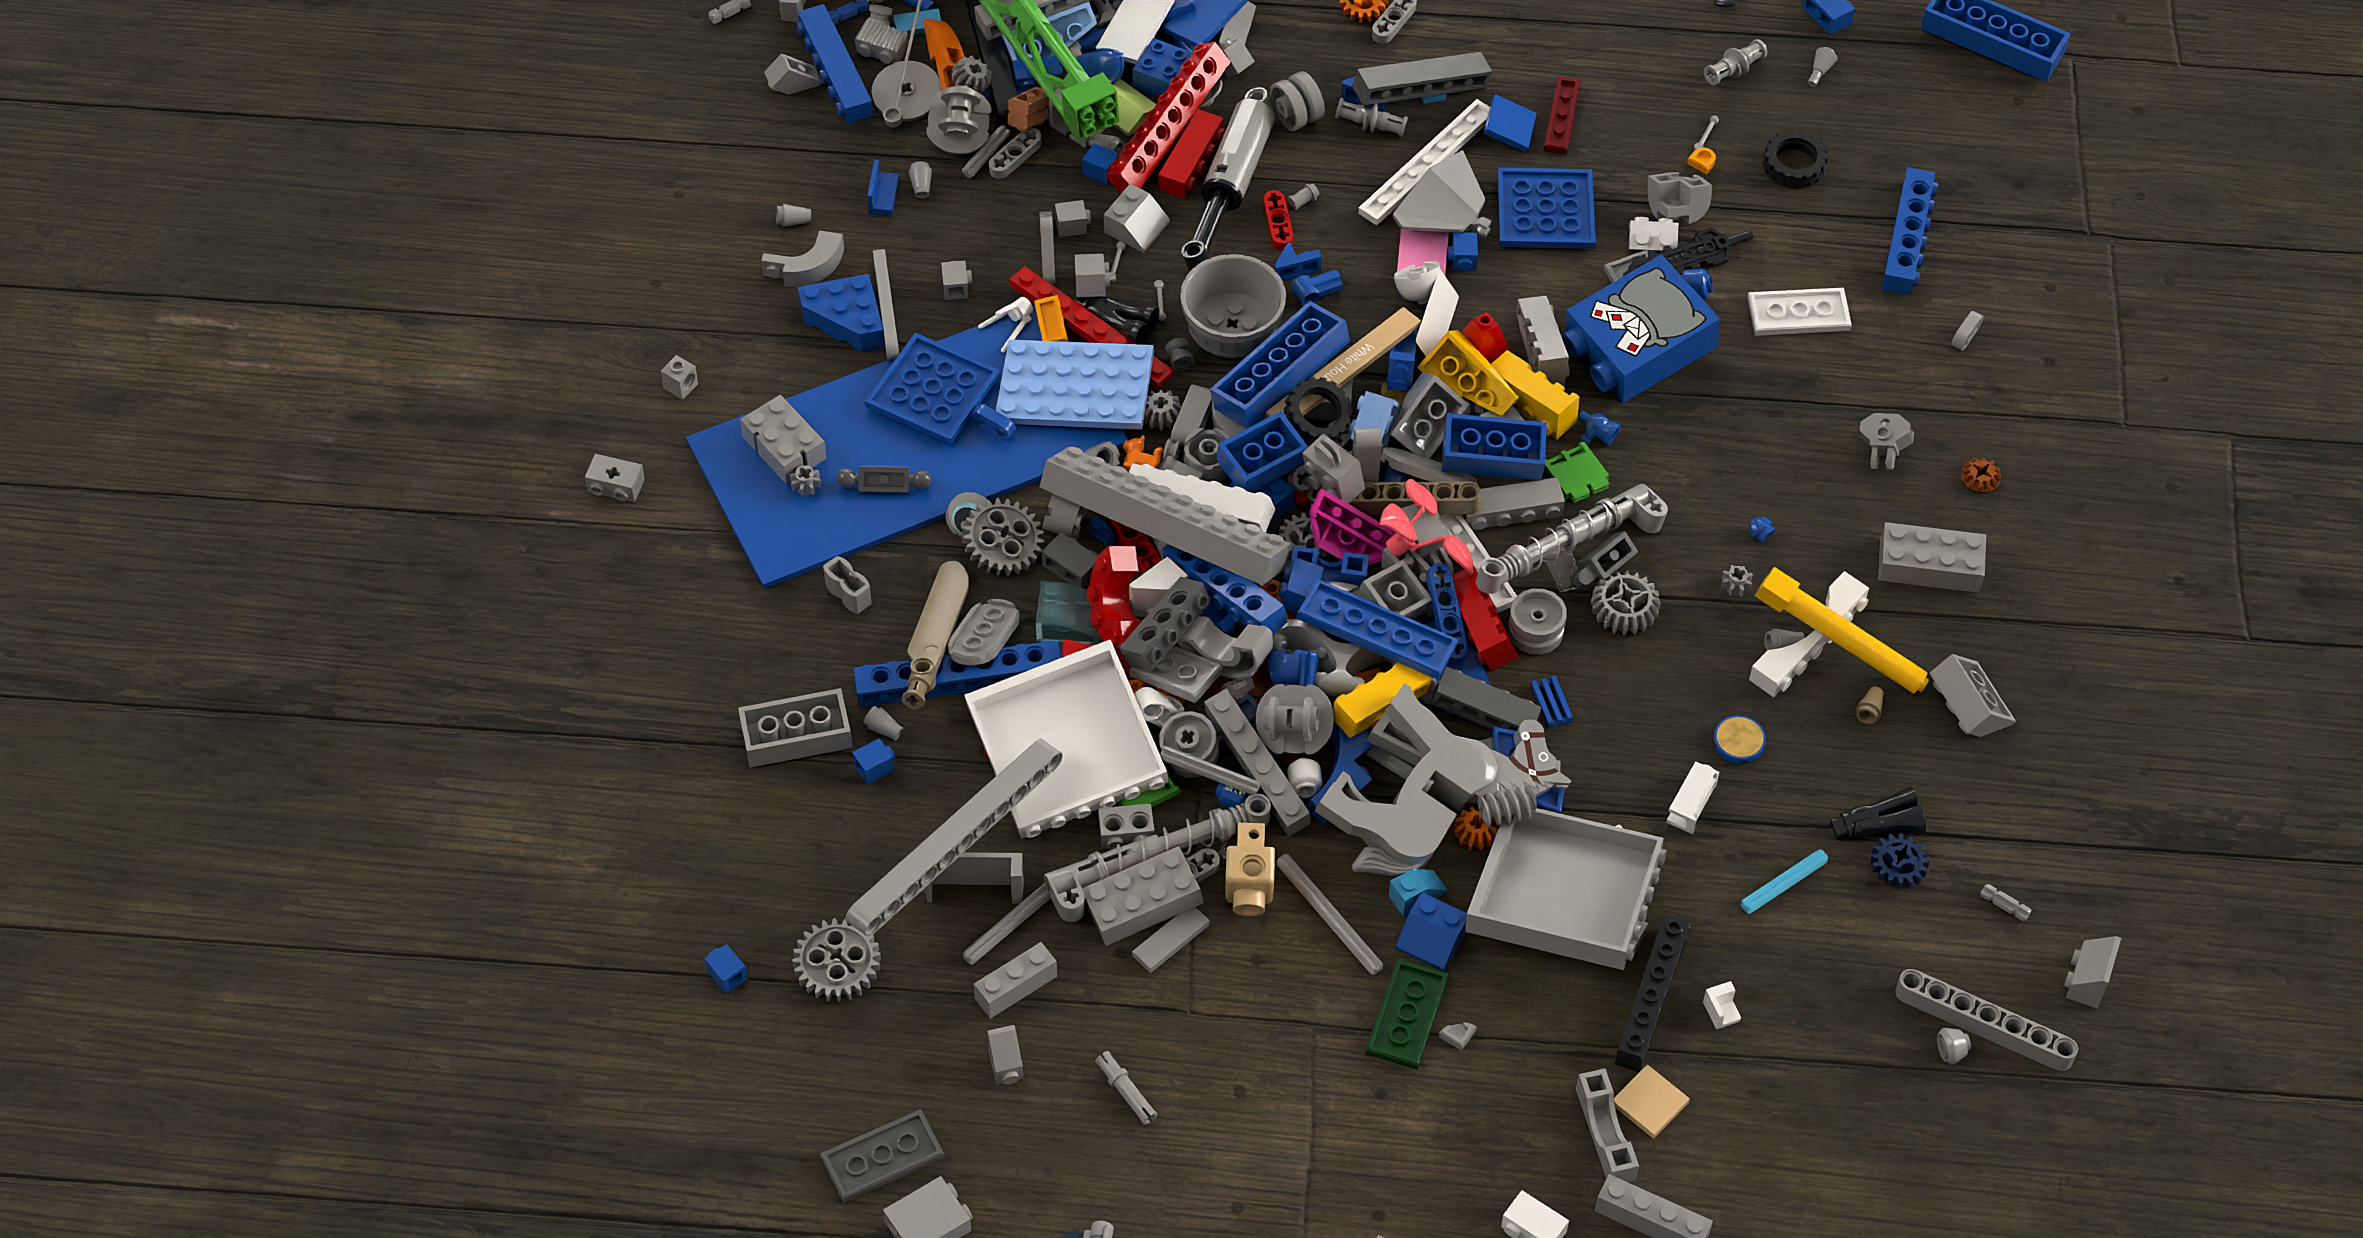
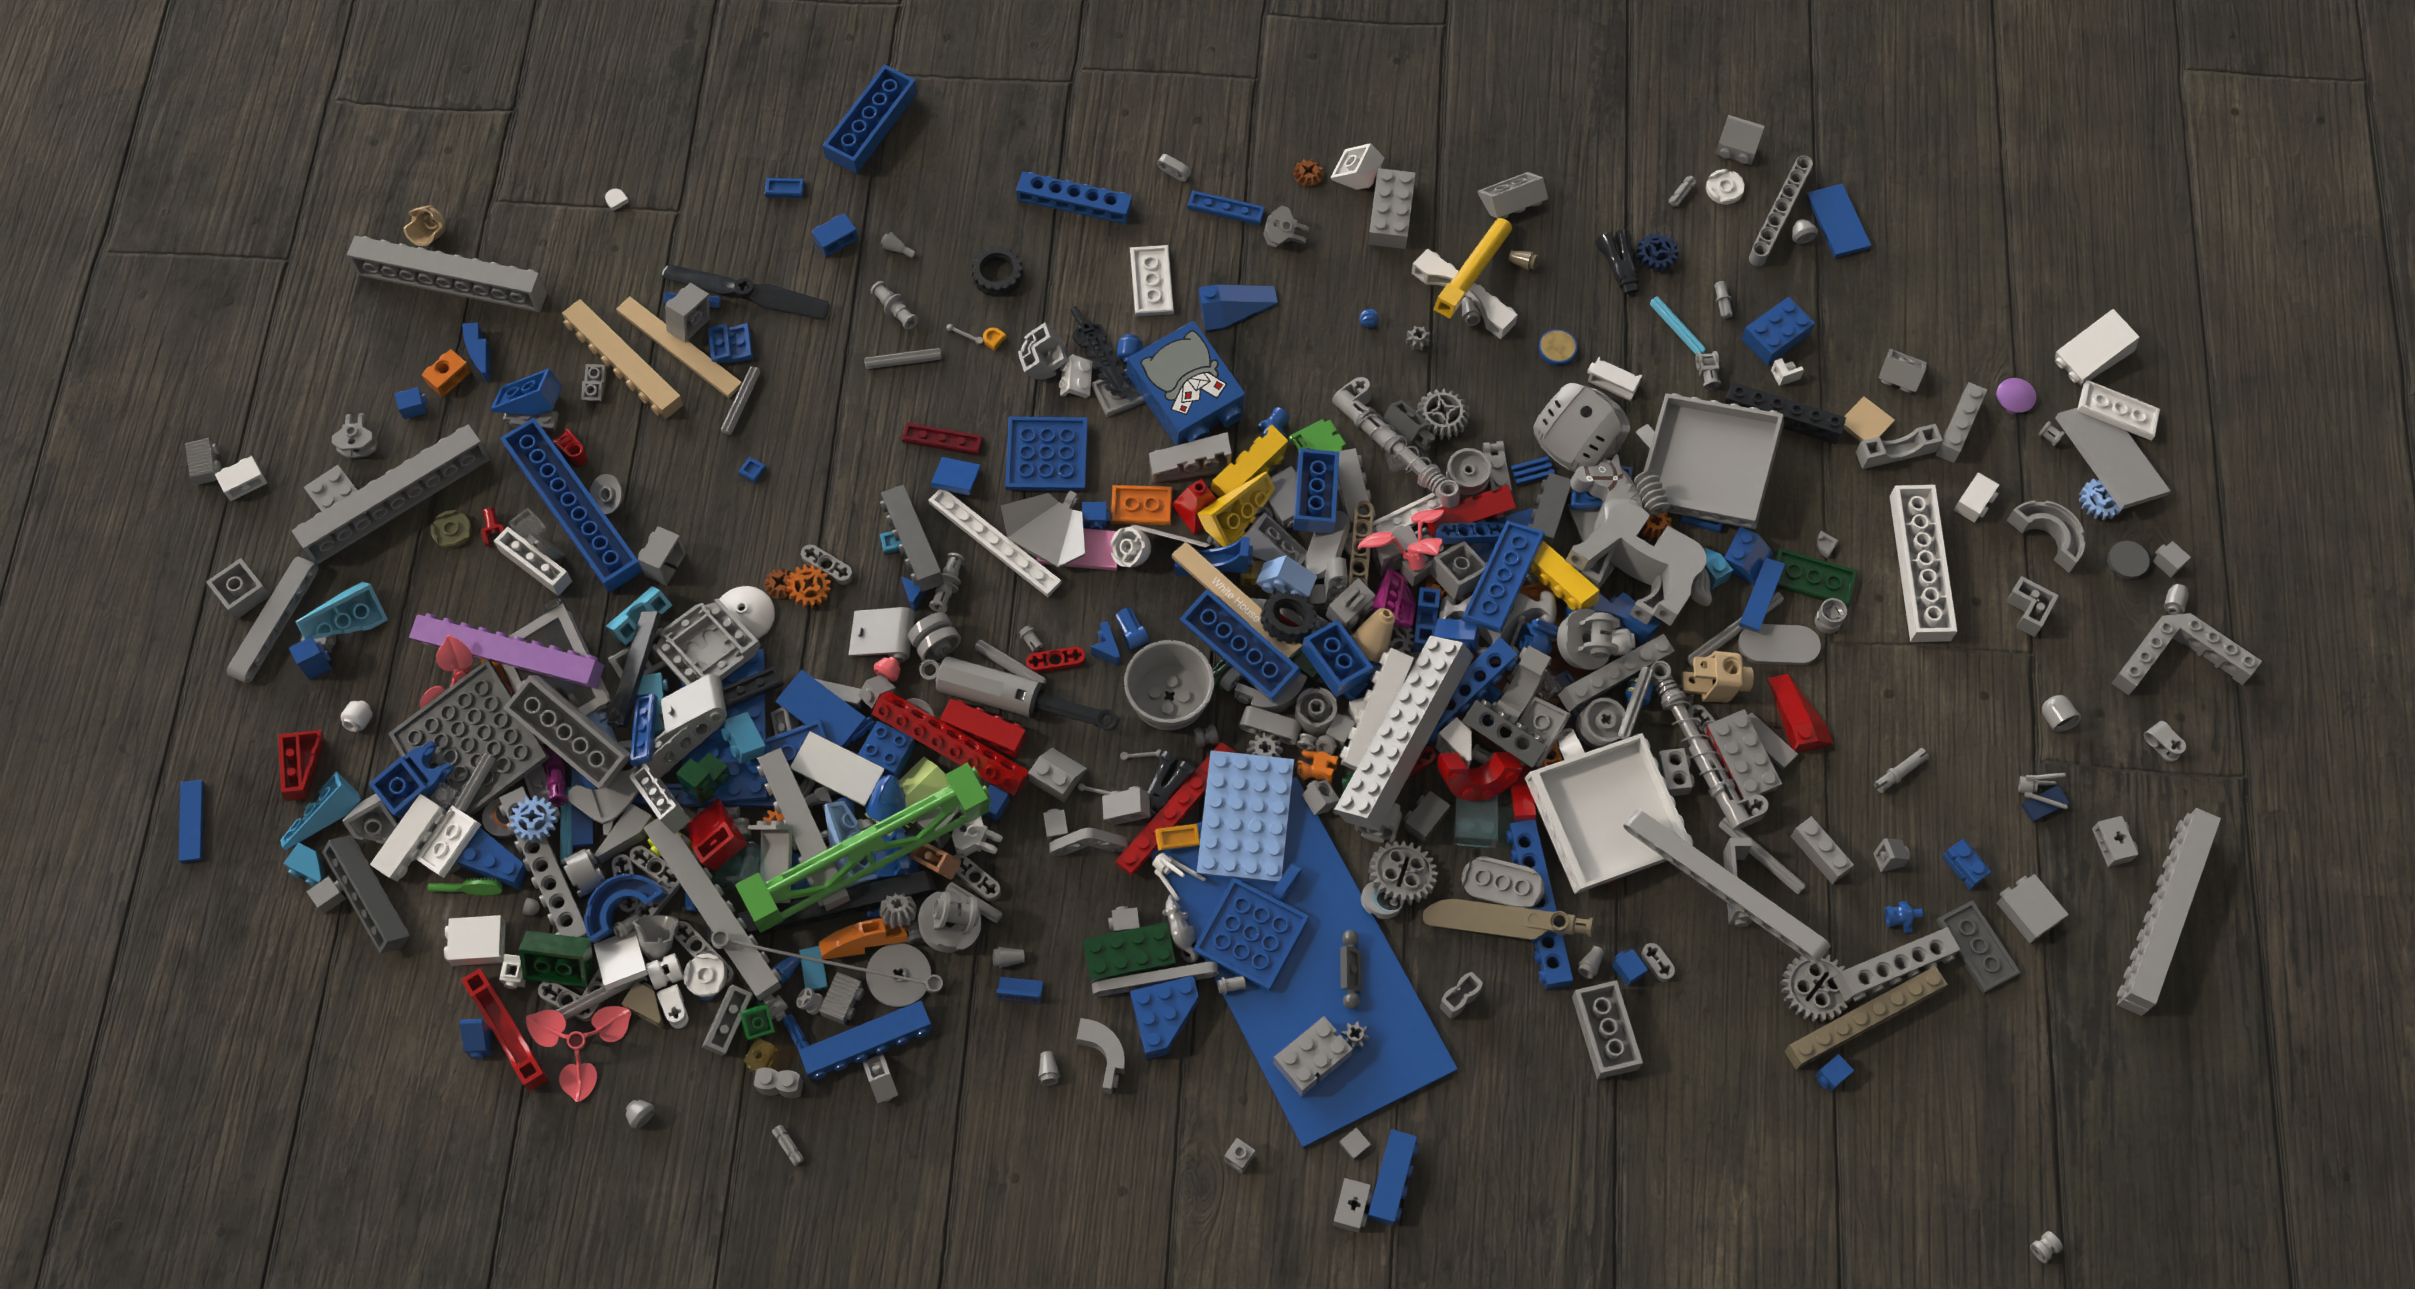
camera: 90 degrees left, 10 degrees up
none -> door [849,607,915,662]
none -> light grey axle [864,348,942,369]
none -> coral cone [874,657,901,683]
none -> white hinge [952,815,1003,856]
none -> light grey axle [975,640,1046,685]
none -> dark green brick [1083,922,1176,986]
none -> orange tile [1111,485,1172,525]
none -> light grey animal [1162,895,1199,963]
none -> blue tile [1187,190,1265,226]
none -> blue wedge [1199,285,1278,332]
none -> light grey pin [1217,976,1246,995]
none -> white slope [1331,143,1384,190]
none -> light grey tile [1339,1127,1371,1160]
none -> tan cone [1350,608,1395,664]
none -> blue brick [1367,1129,1419,1226]
none -> light grey plate [1483,441,1512,491]
none -> light grey piece [1533,383,1630,473]
none -> light grey beam [1641,943,1675,982]
none -> light grey connector [1695,351,1721,390]
none -> white tile [1706,169,1745,205]
none -> light grey axle [1714,281,1732,319]
none -> light grey tile [1738,624,1821,666]
none -> blue tile [1739,557,1785,633]
none -> blue brick [1741,297,1815,366]
none -> red wedge [1767,674,1833,753]
none -> dark tan brick [1784,966,1947,1070]
none -> blue tile [1806,184,1871,258]
none -> light grey wheel [1815,598,1847,634]
none -> light grey brick [1833,927,1960,1002]
none -> light grey slope [1879,349,1927,393]
none -> blue piece [1884,901,1923,934]
none -> white brick [1890,485,1957,642]
none -> blue brick [1942,839,1992,890]
none -> light grey wheel [2030,1231,2063,1263]

